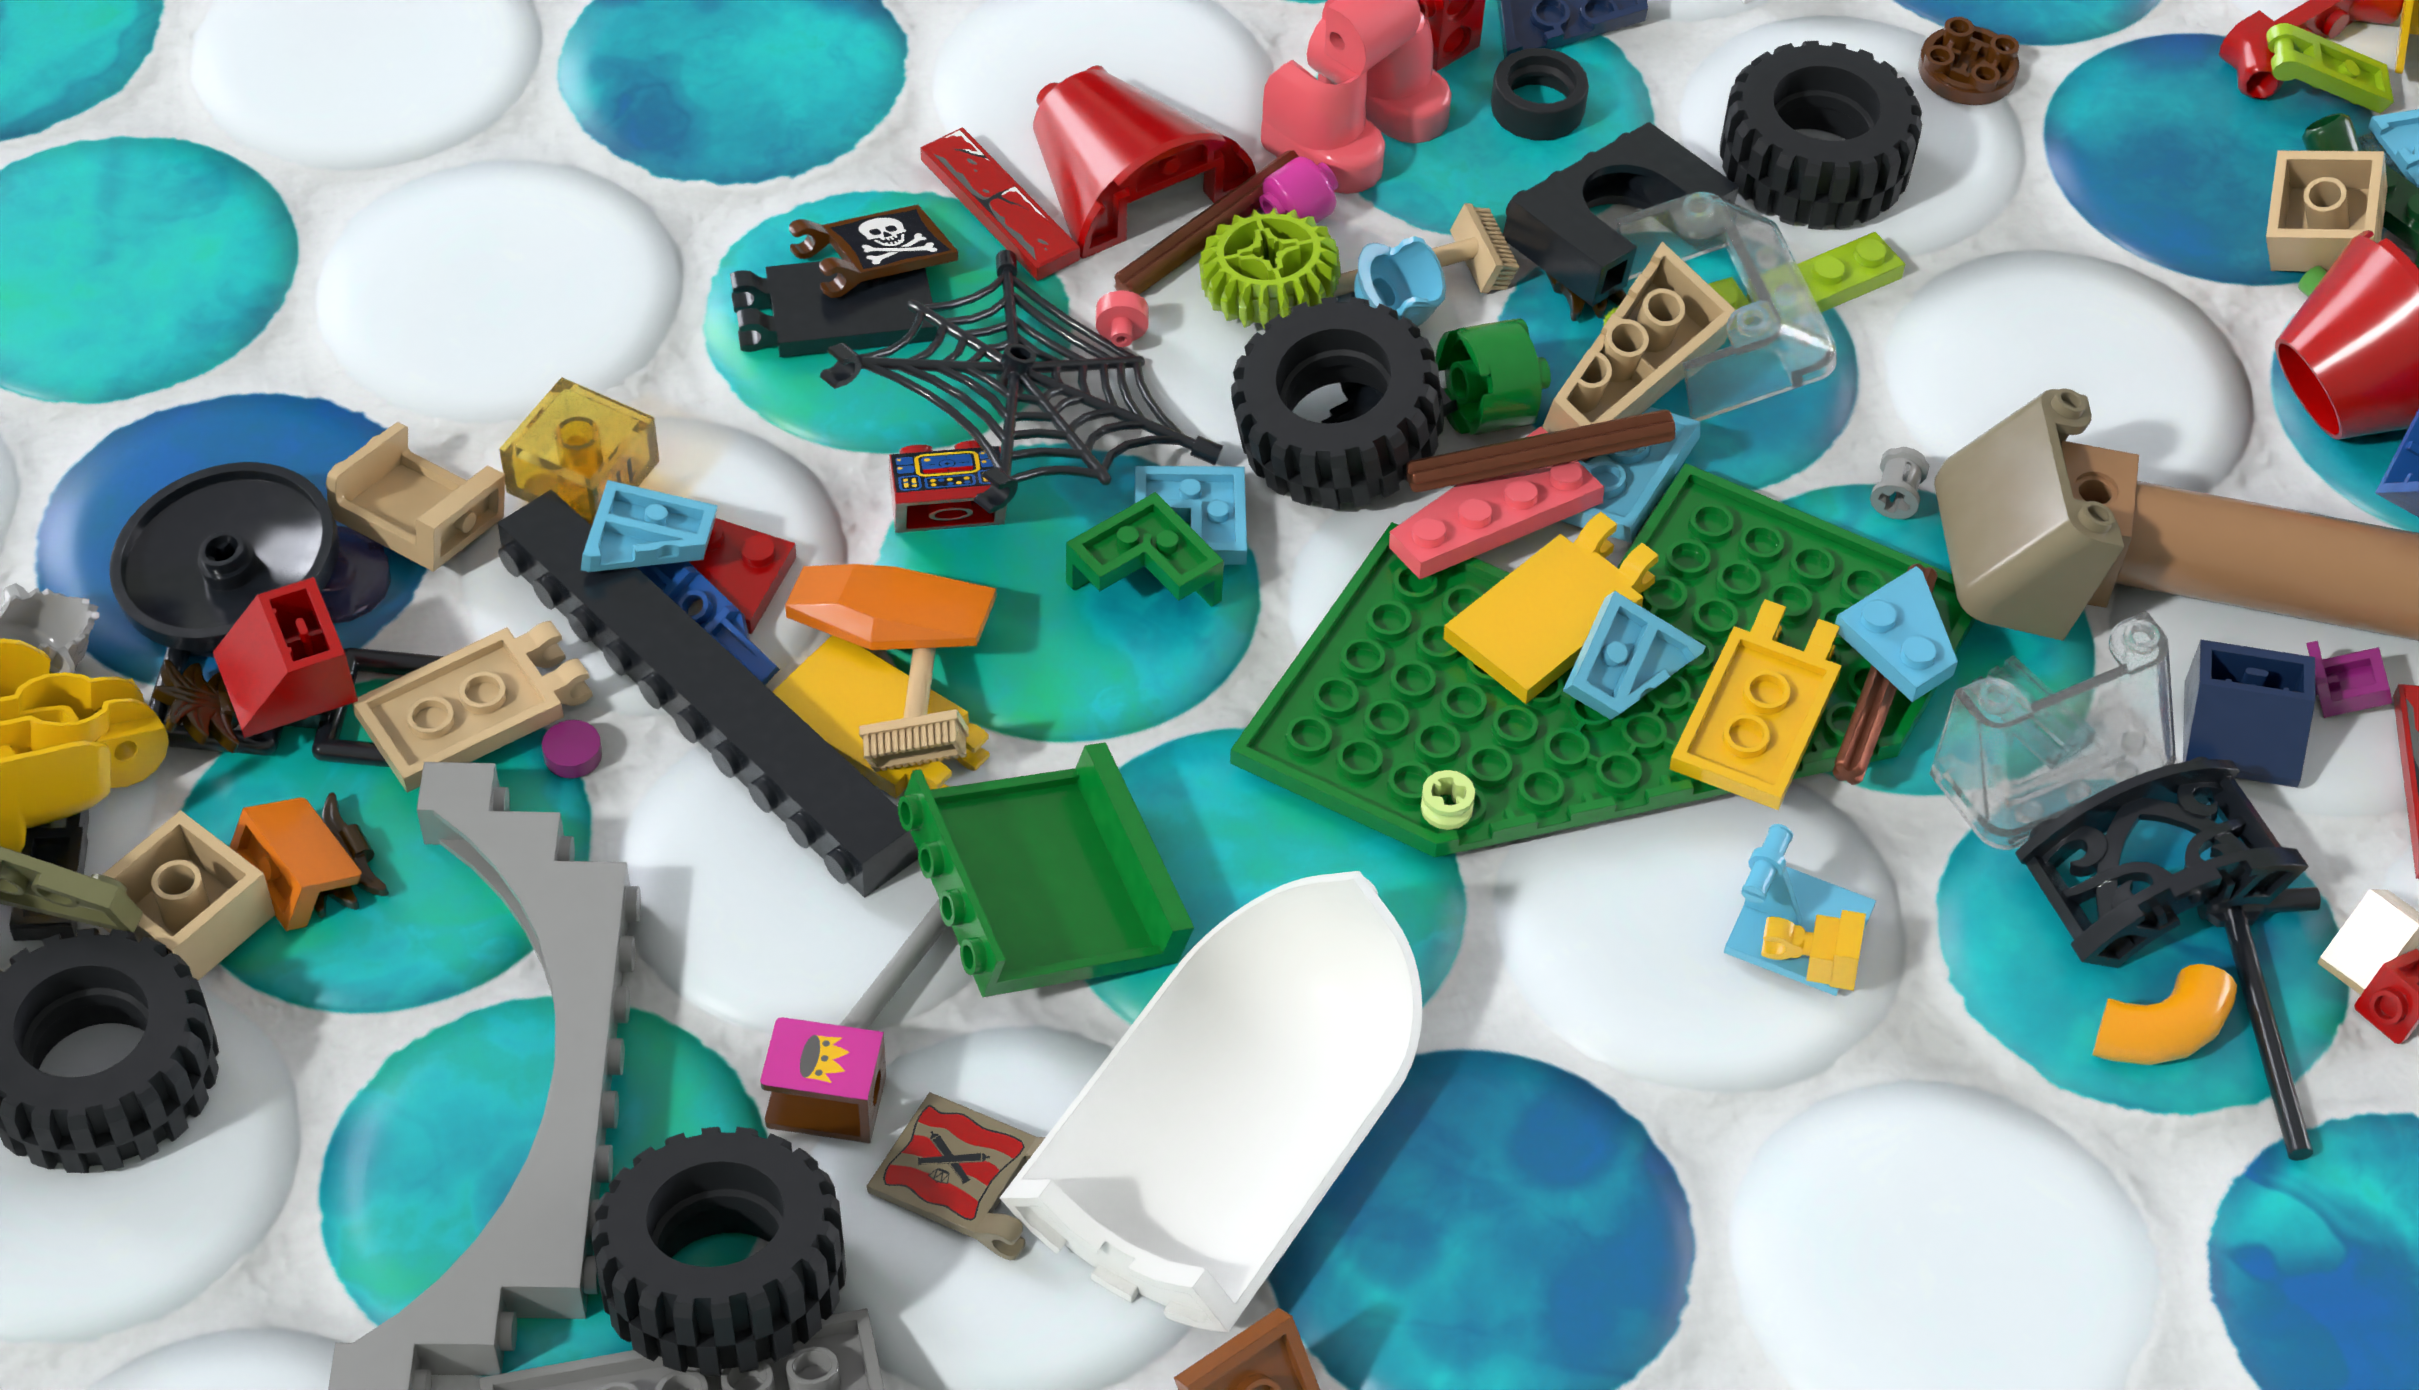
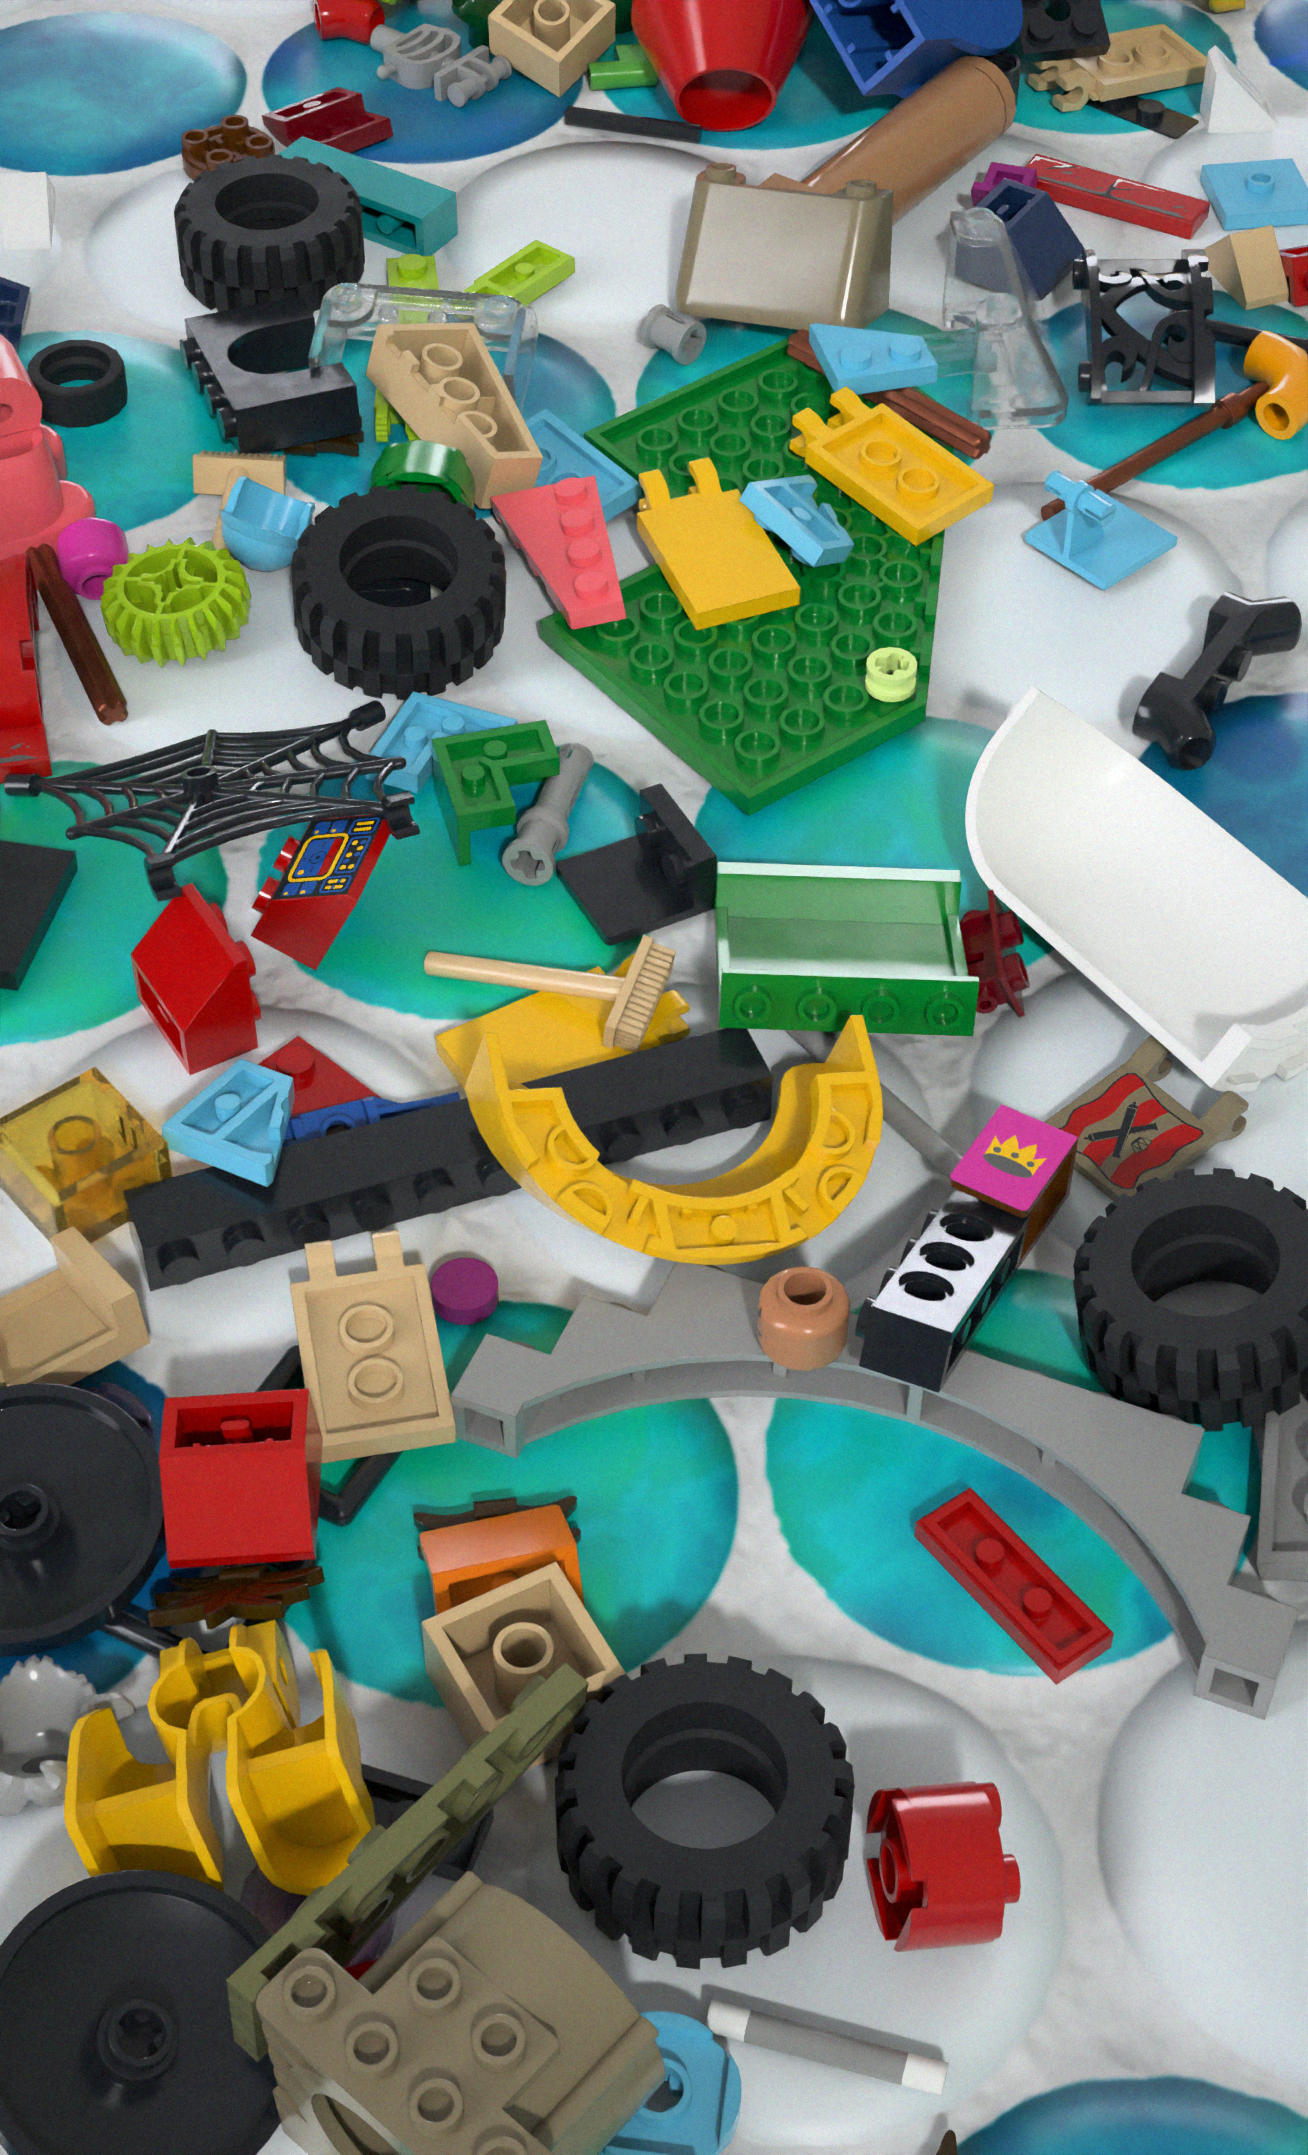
camera: 65 degrees left, 5 degrees down
orange piece [785,564,997,650] -> none
coral tile [1096,291,1149,347] -> none
copper axle [1406,409,1676,493] -> none
yellow piece [1761,910,1866,991] -> none
none -> red slope [130,883,261,1075]
none -> dark red slope [262,87,394,153]
none -> teal brick [277,136,458,256]
none -> light grey torso [370,24,512,107]
none -> lime hinge [451,240,575,335]
none -> yellow windscreen [464,1015,883,1265]
none -> light grey pin [502,743,594,886]
none -> black bracket [556,783,717,946]
none -> black bar [565,106,702,144]
none -> nougat head [757,1266,850,1371]
none -> black brick [855,1190,1030,1393]
none -> red brick [866,1781,1021,1952]
none -> red tile [914,1487,1114,1685]
none -> dark red hinge [959,890,1030,1017]
none -> copper bar [1041,381,1270,521]
none -> black plate [1132,591,1302,771]

